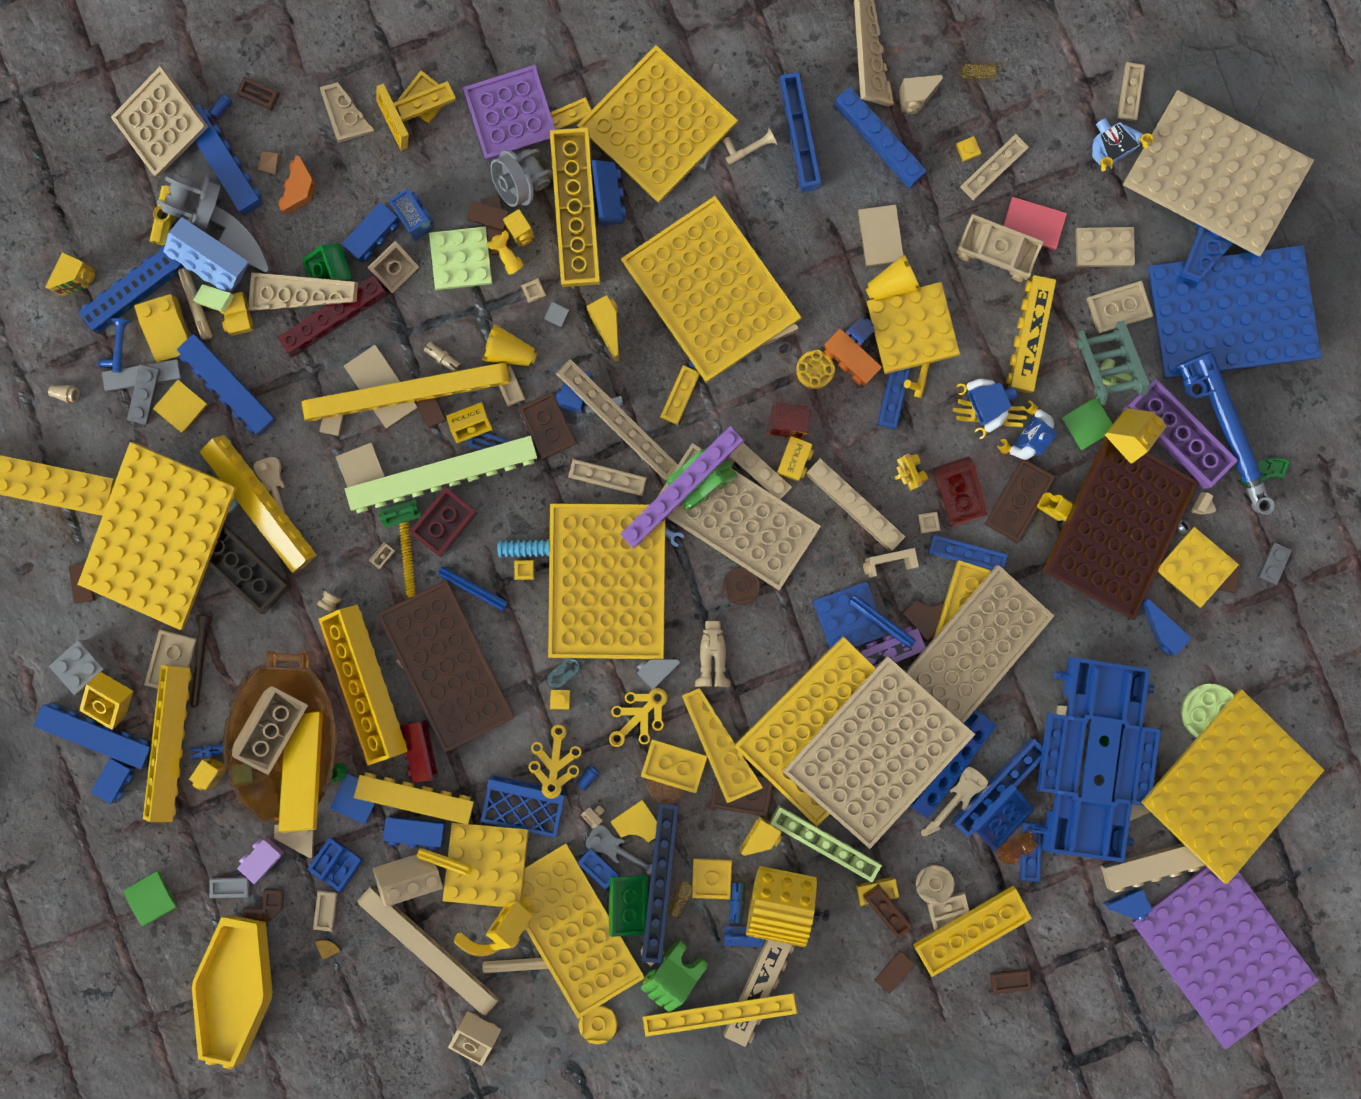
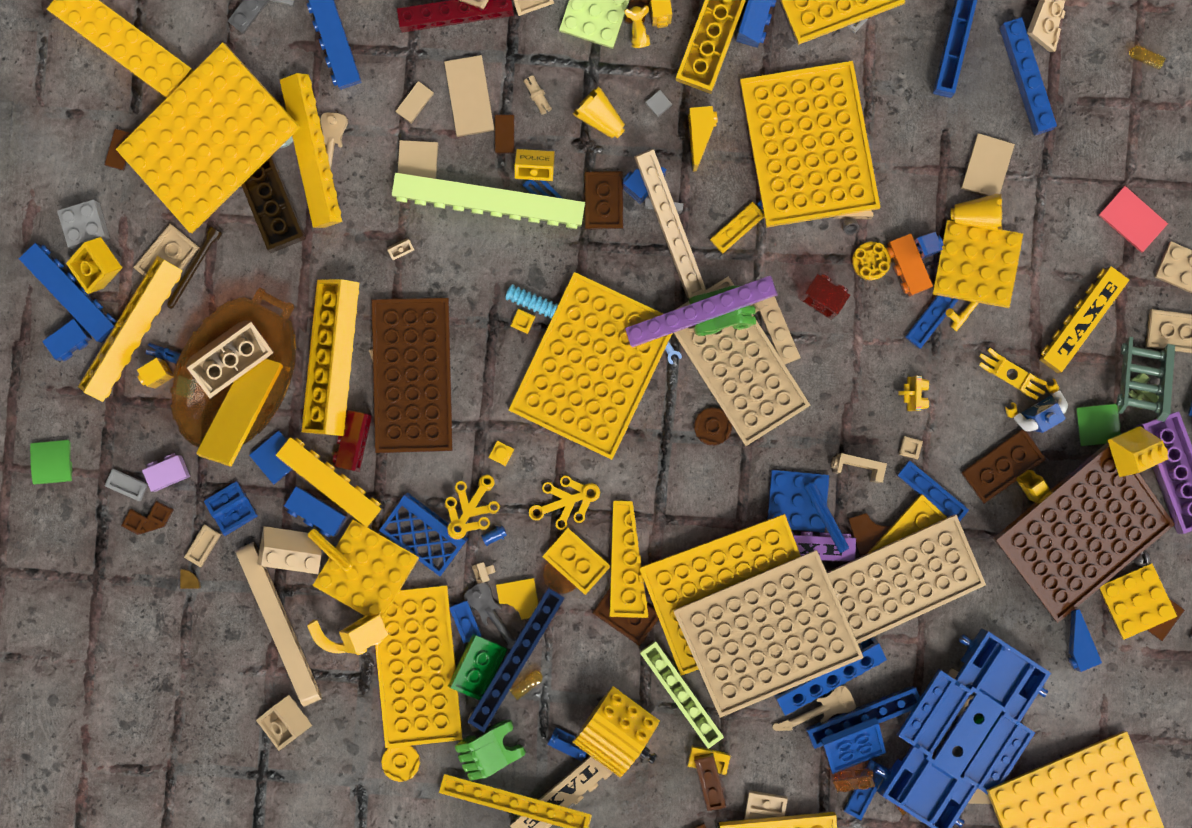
camera: 30 degrees right, 0 degrees up
yellow tile [153,380,208,434] -> none
yellow container [192,915,273,1069] -> none
tan wing [274,818,315,858] -> none
yellow beam [301,363,510,421] -> none
tan wheel [317,591,341,613] -> none
green tile [328,763,346,782] -> none
green hinge [379,499,421,528] -> none
yellow piece [399,522,416,598] -> none
brick [409,487,478,557] -> none
blue axle [438,567,508,611] -> none
tan axle [482,958,549,973] -> none
tan tile [499,365,526,407] -> none
tan tile [521,278,546,304] -> none
clear light blue beam [547,658,580,688] -> none
tan tile [568,459,647,496] -> none
light grey slope [637,659,680,689] -> none
yellow tile [692,858,732,899] -> none
tan piece [695,621,731,687] -> none
tan piece [722,127,778,165] -> none
blue pin [729,882,745,923] -> none
yellow slope [740,816,782,856] -> none
yellow brick [777,436,814,482] -> none
tan brick [805,459,906,552] -> none
tan slope [899,75,943,115] -> none
tan tile [916,865,955,905] -> none
clear red slope [932,456,988,527] -> none
yellow plate [956,136,981,162] -> none
tan piece [956,214,1043,282] -> none
blue torso [957,378,1017,439] -> none
tan plate [960,134,1029,201] -> none
yellowish green tile [1181,684,1234,738] -> none
tan tile [1191,492,1216,514] -> none

